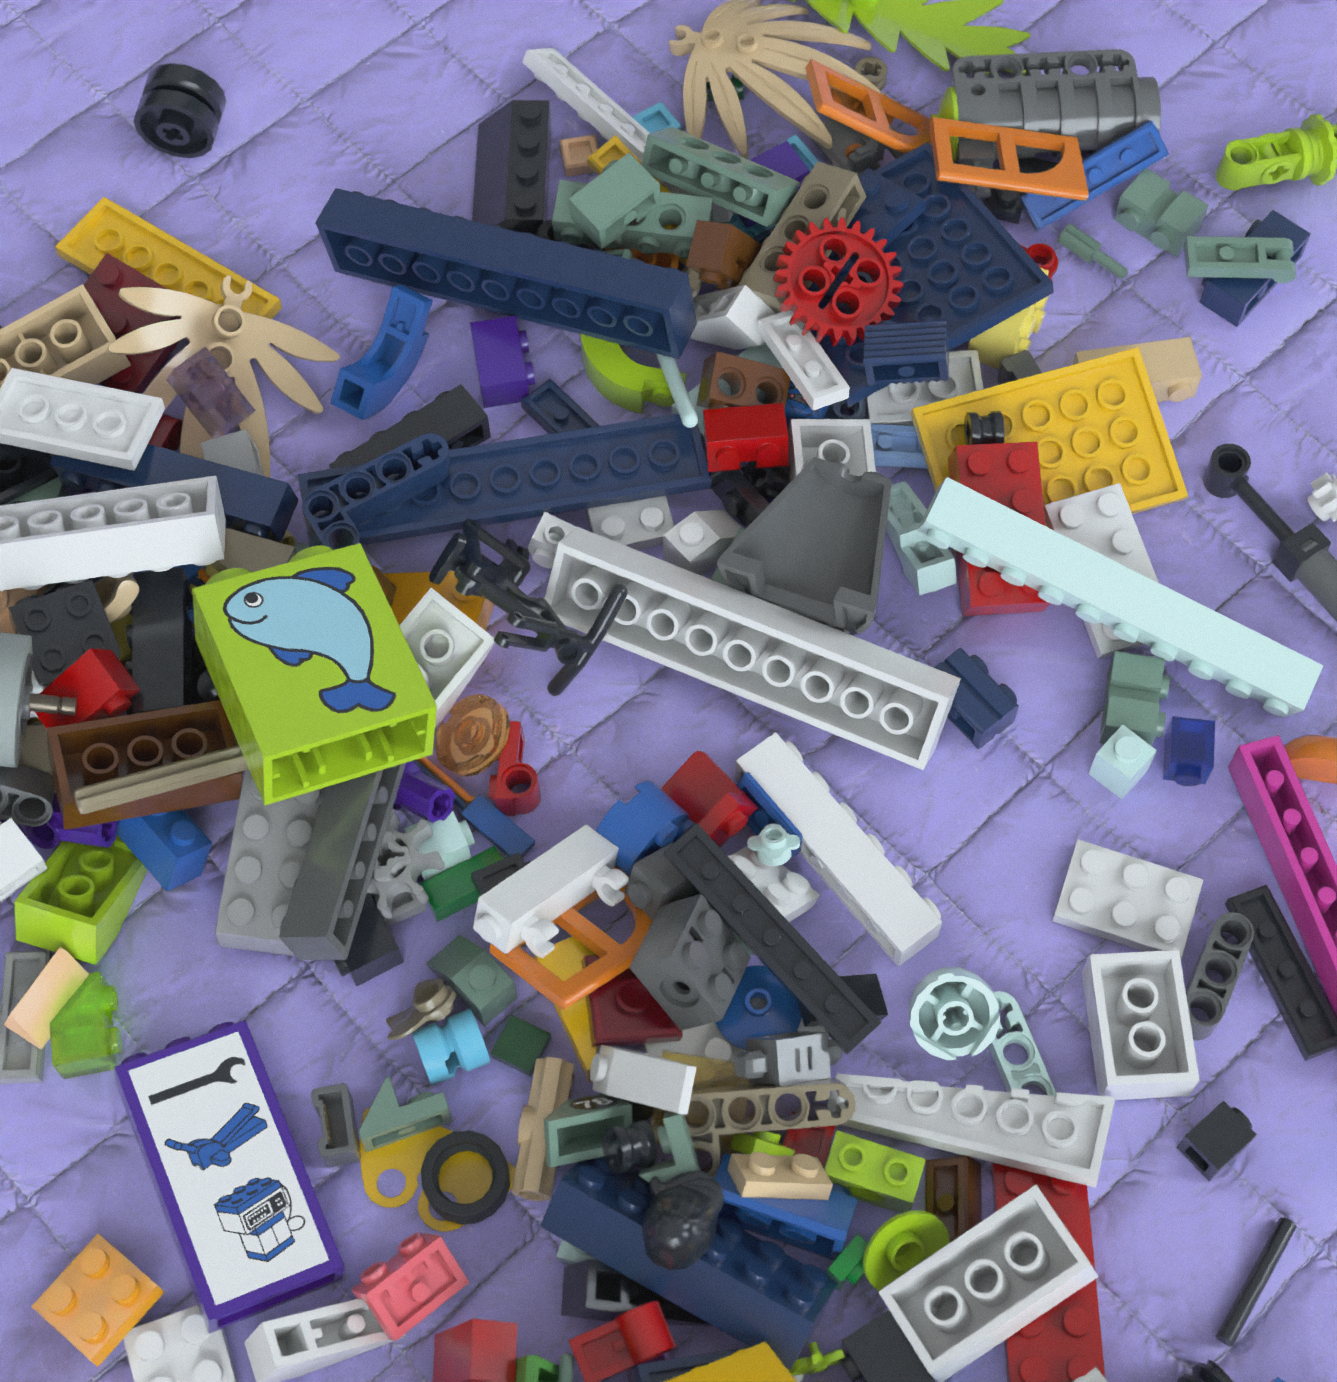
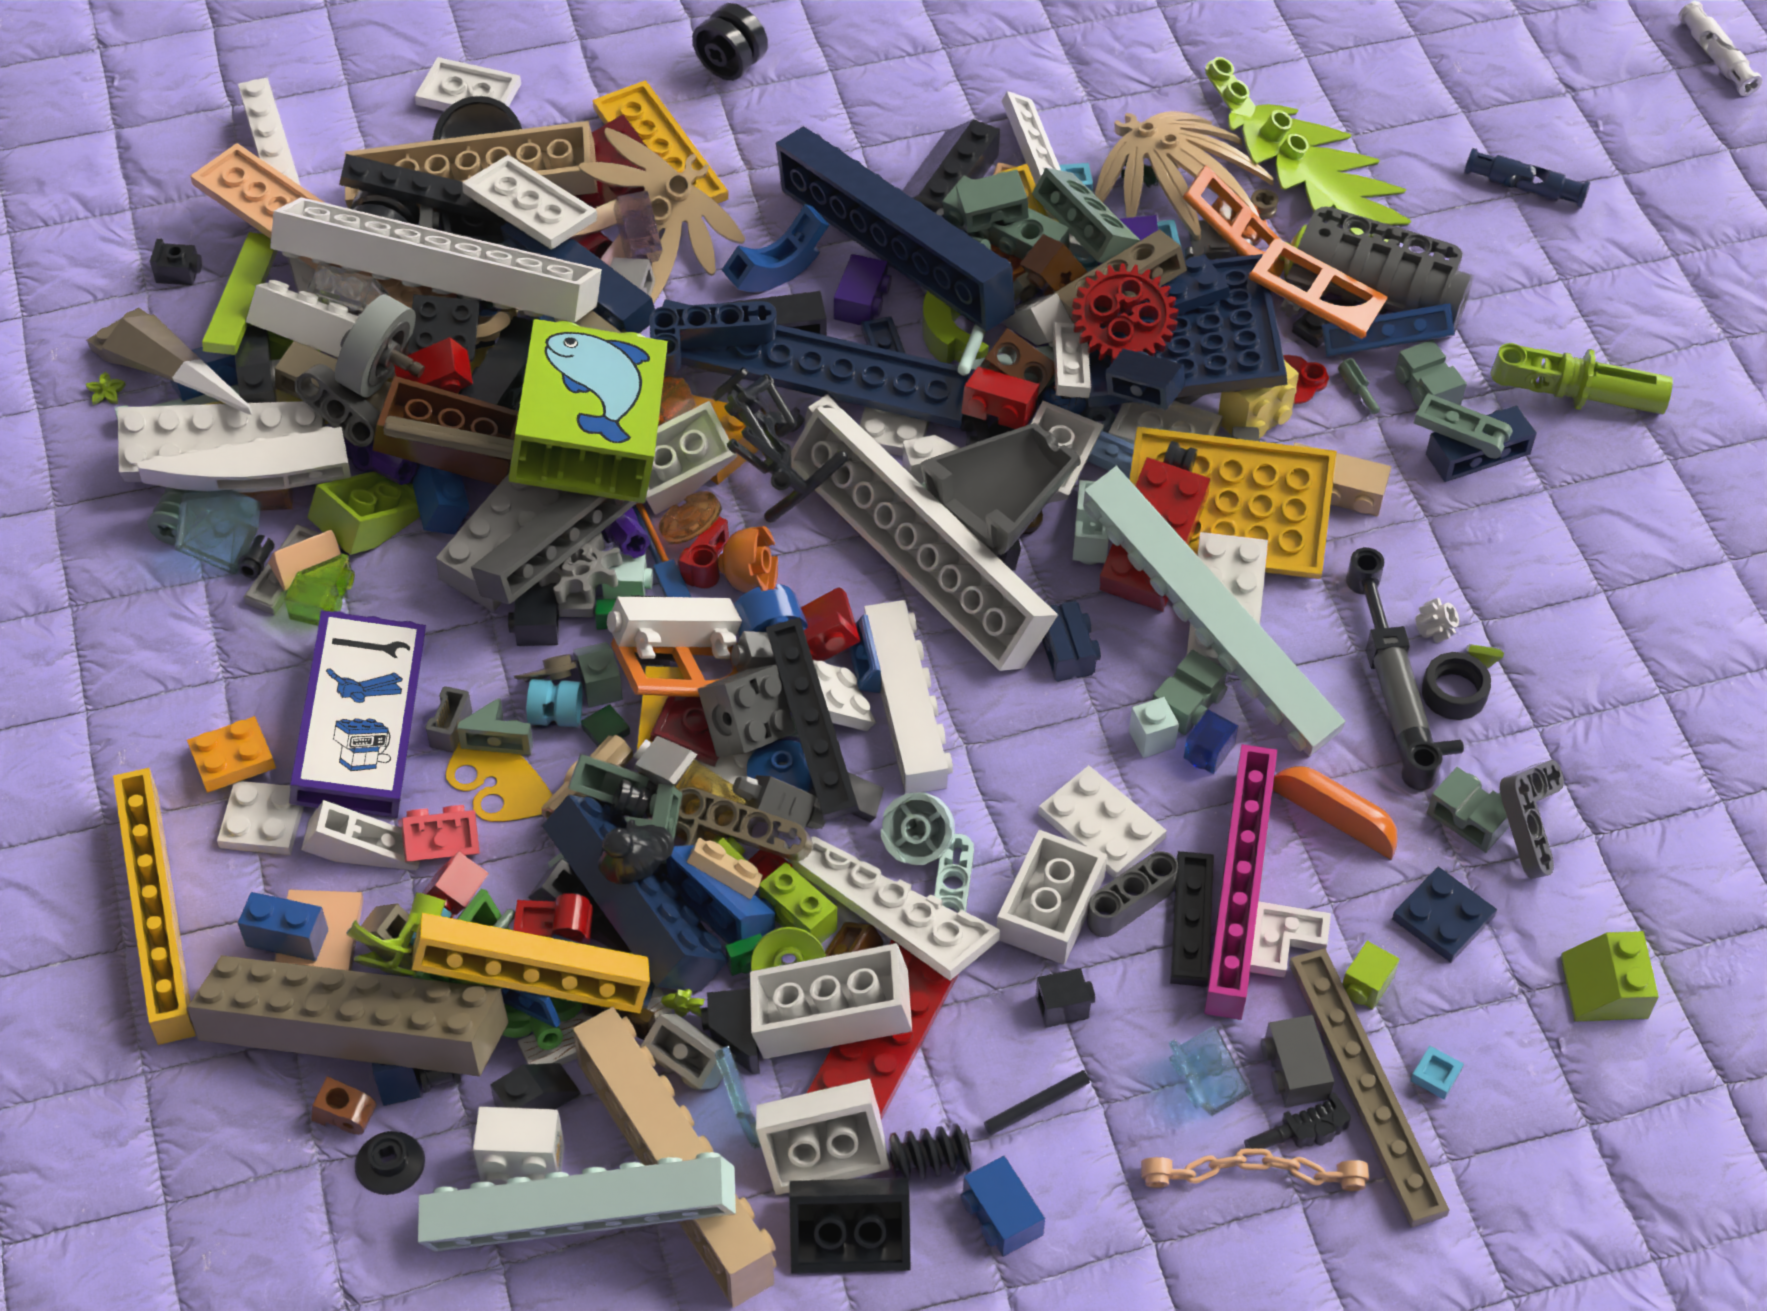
camera: 25 degrees right, 10 degrees down
black tyre [421,1130,510,1225] -> none
light aqua plate [747,824,800,866] -> none
none -> orange cylinder [718,526,778,594]

